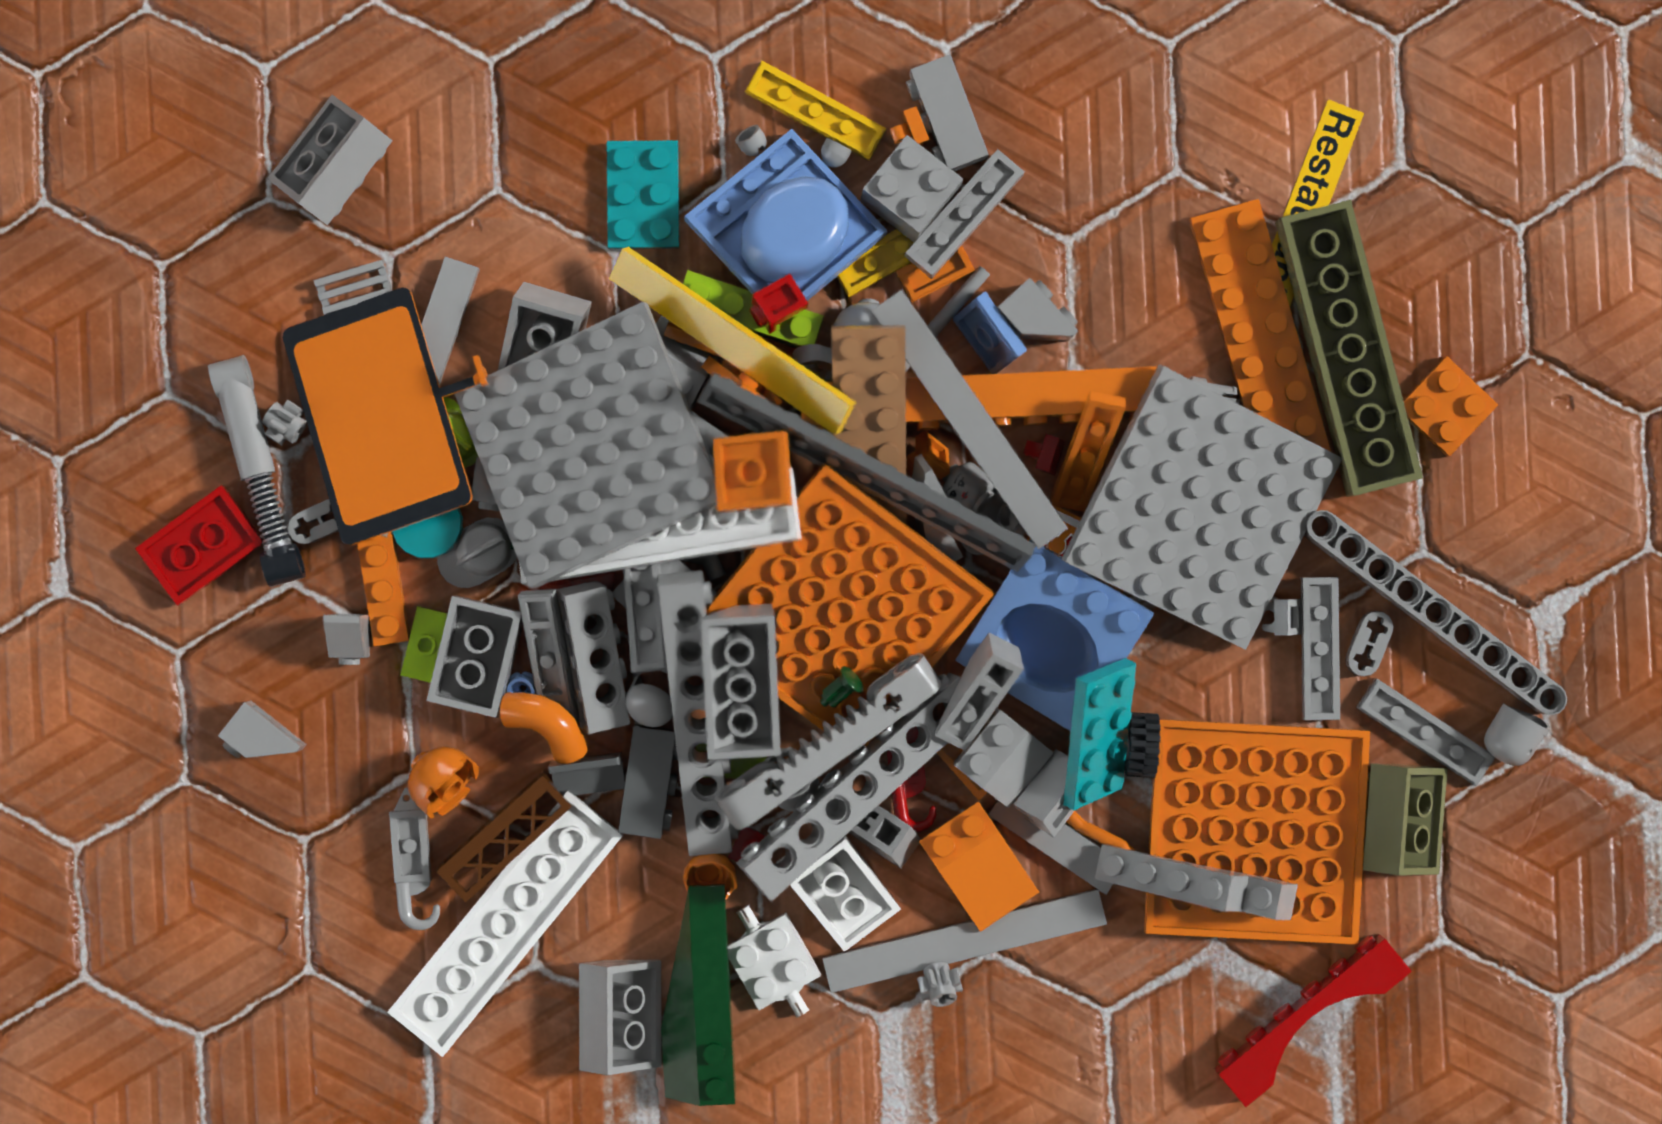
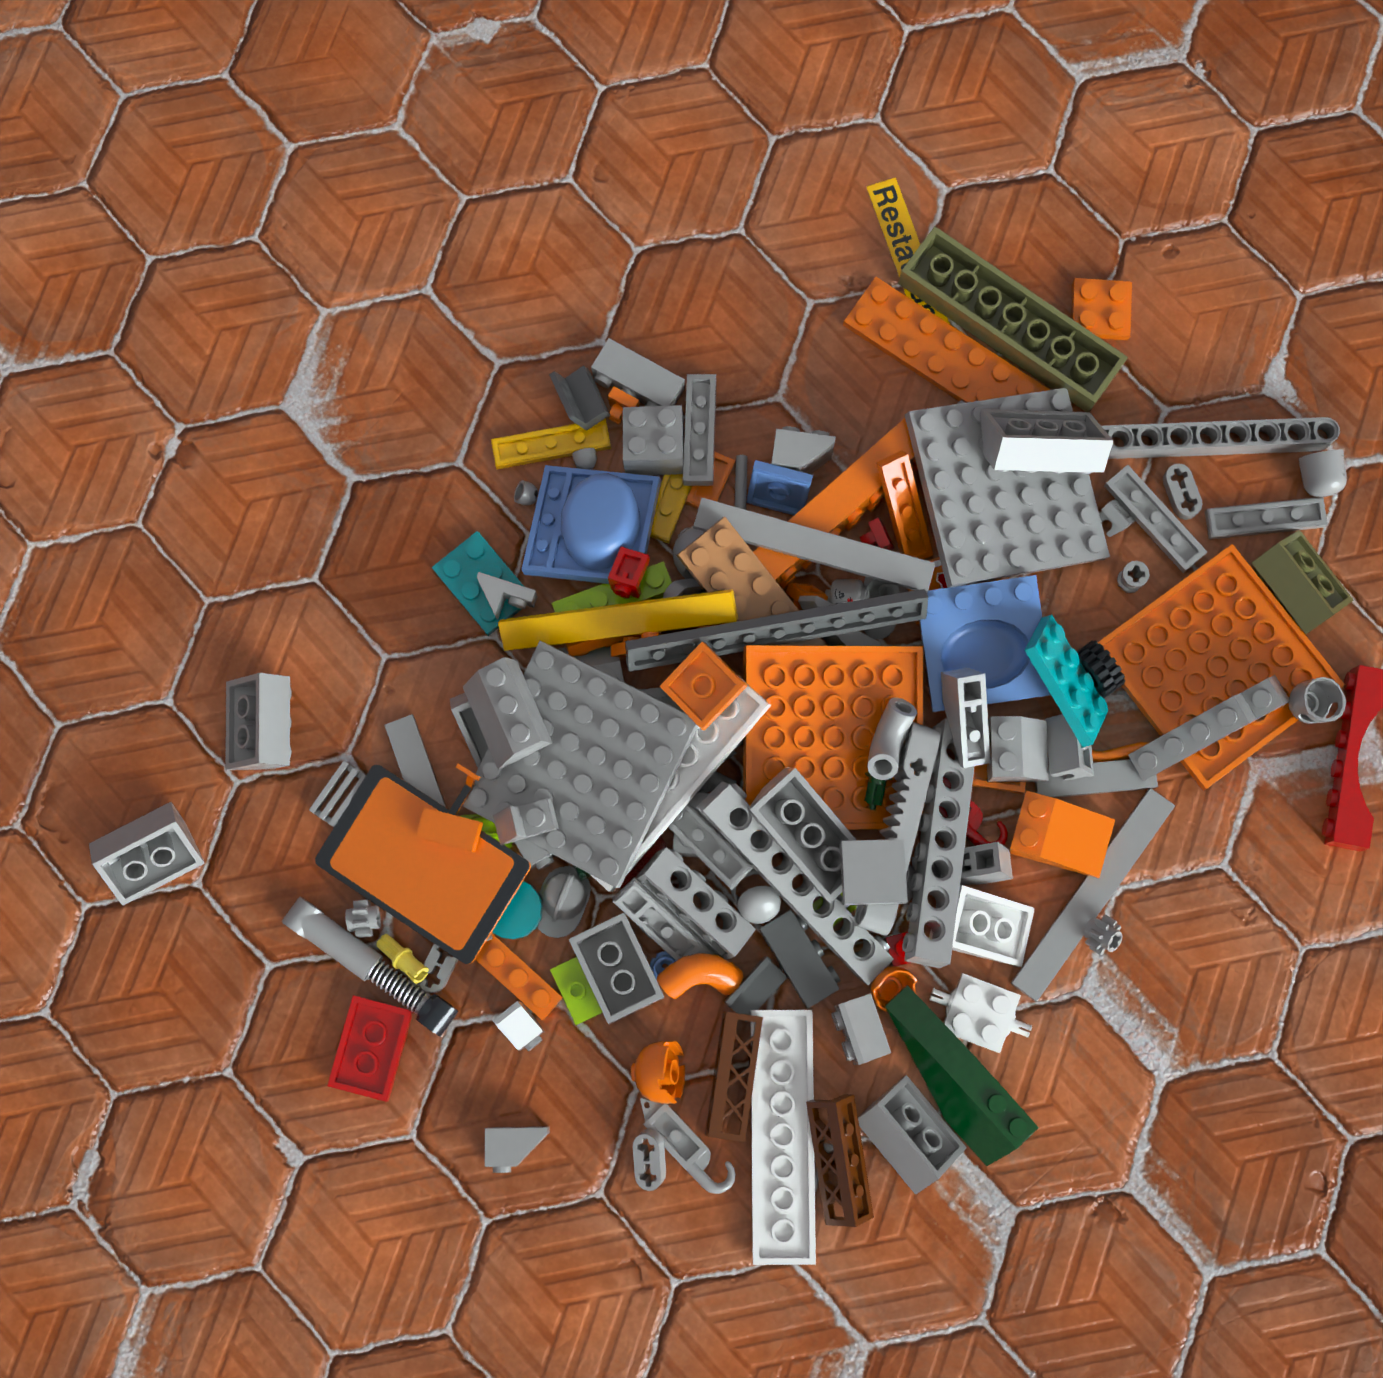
camera: 40 degrees left, 10 degrees down
none -> light grey slope [89,802,205,906]
none -> light yellow axle [376,934,429,984]
none -> orange tile [416,807,483,852]
none -> light grey slope [463,657,553,770]
none -> light grey slope [477,572,538,620]
none -> light grey slope [493,798,559,845]
none -> dark grey panel [549,365,610,431]
none -> light grey beam [633,1129,666,1191]
none -> reddish brown fence [806,1094,874,1227]
none -> light grey slope [831,993,891,1065]
none -> light grey tile [840,840,908,905]
none -> light grey cylinder [867,698,917,780]
none -> light grey slope [980,409,1113,474]
none -> light grey bush [1117,561,1150,593]
none -> light grey helmet [1289,677,1346,724]

